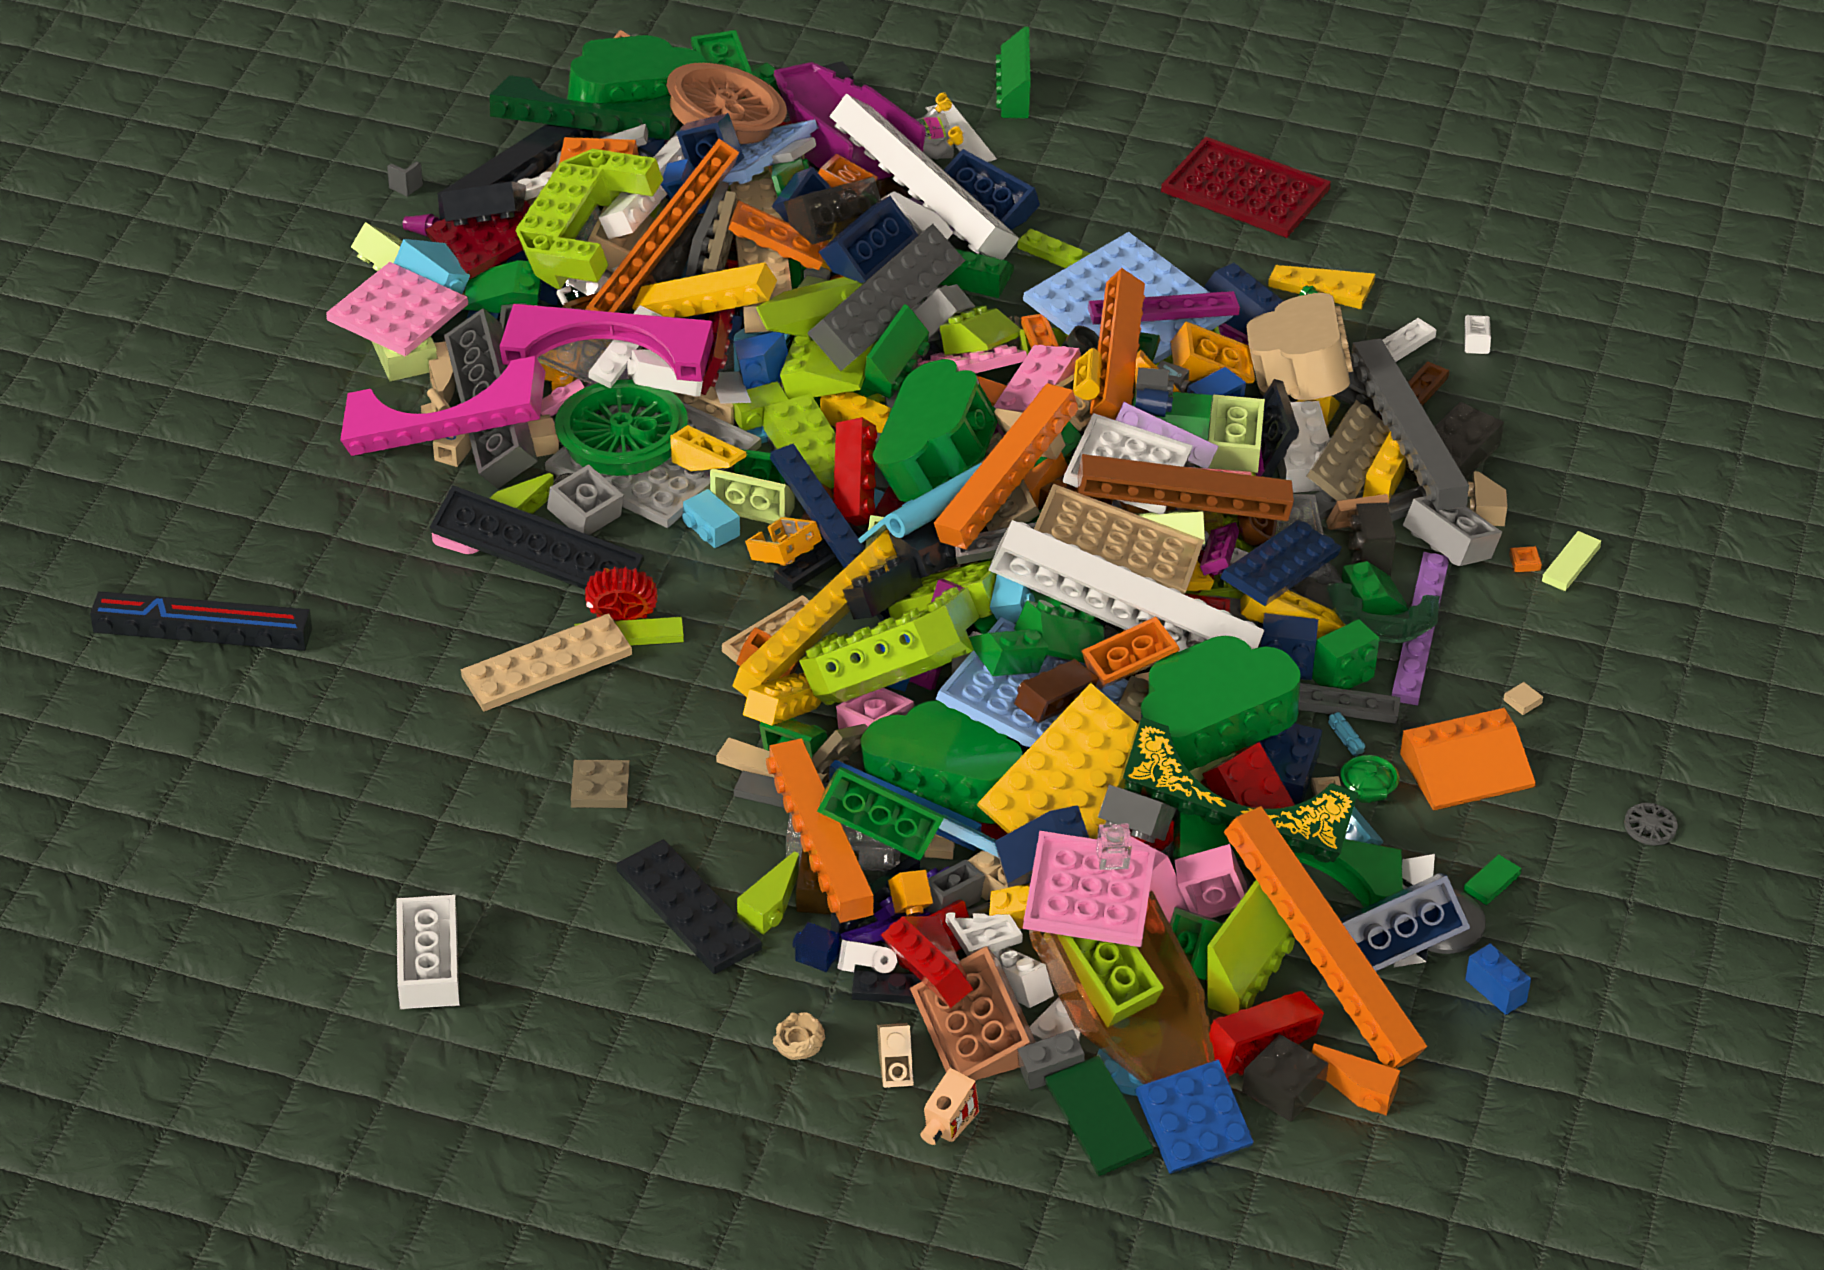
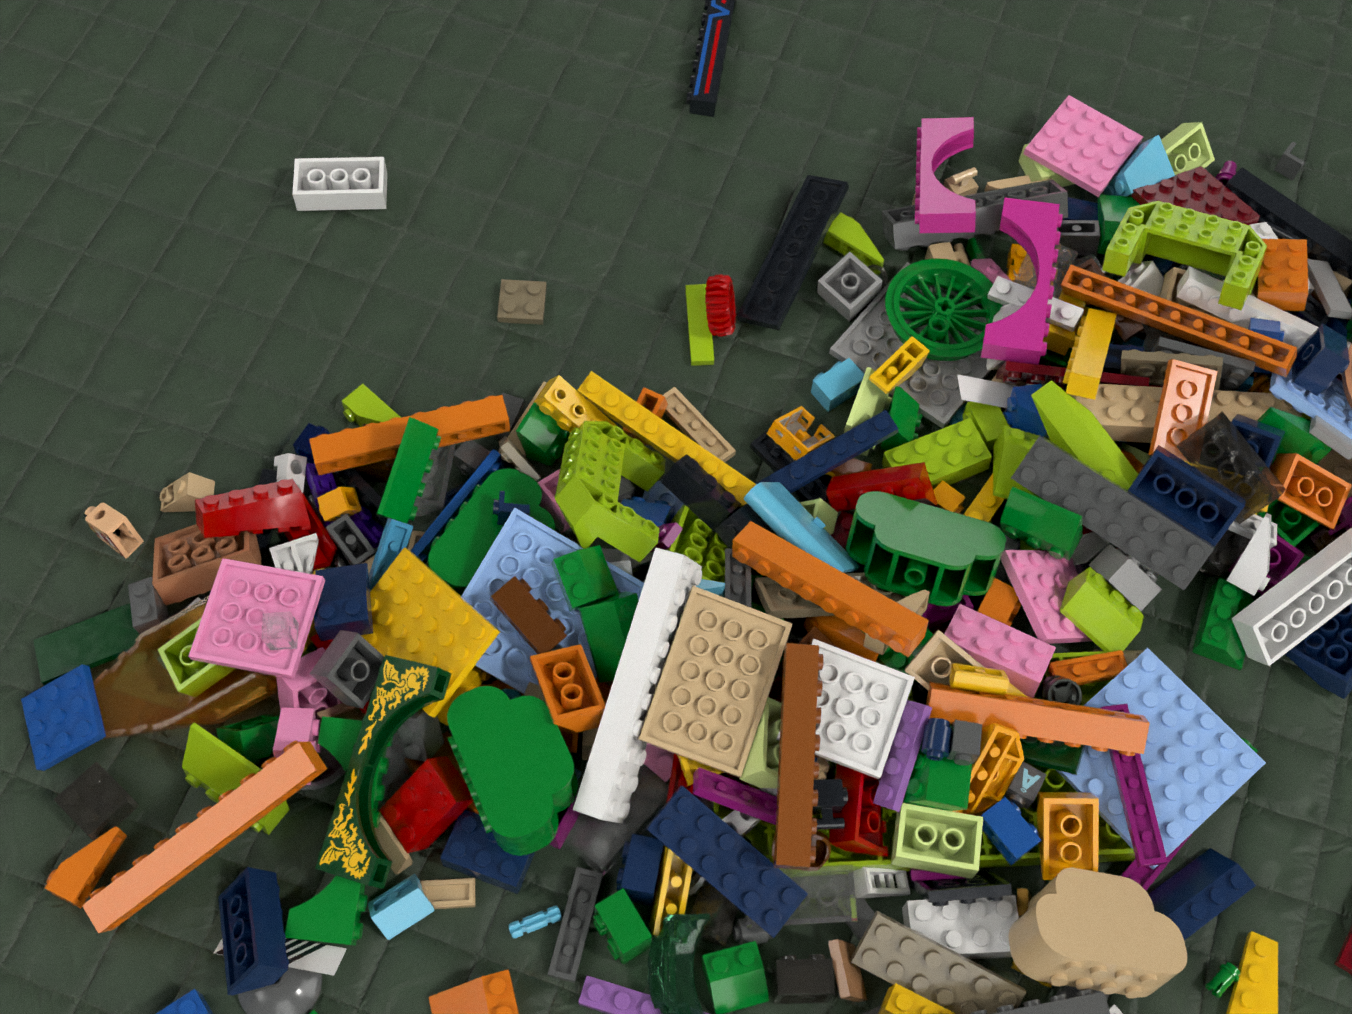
camera: 90 degrees right, 20 degrees up
black slope [441,181,526,226] -> none
tan plate [461,613,632,712] -> none
black plate [616,839,762,974] -> none
tan hair [773,1012,825,1060] -> none
lime plate [1017,228,1091,268] -> none
red wedge [1206,991,1324,1082] -> none
green piece [1341,755,1400,803] -> none
none -> dark blue bracket [493,491,530,525]

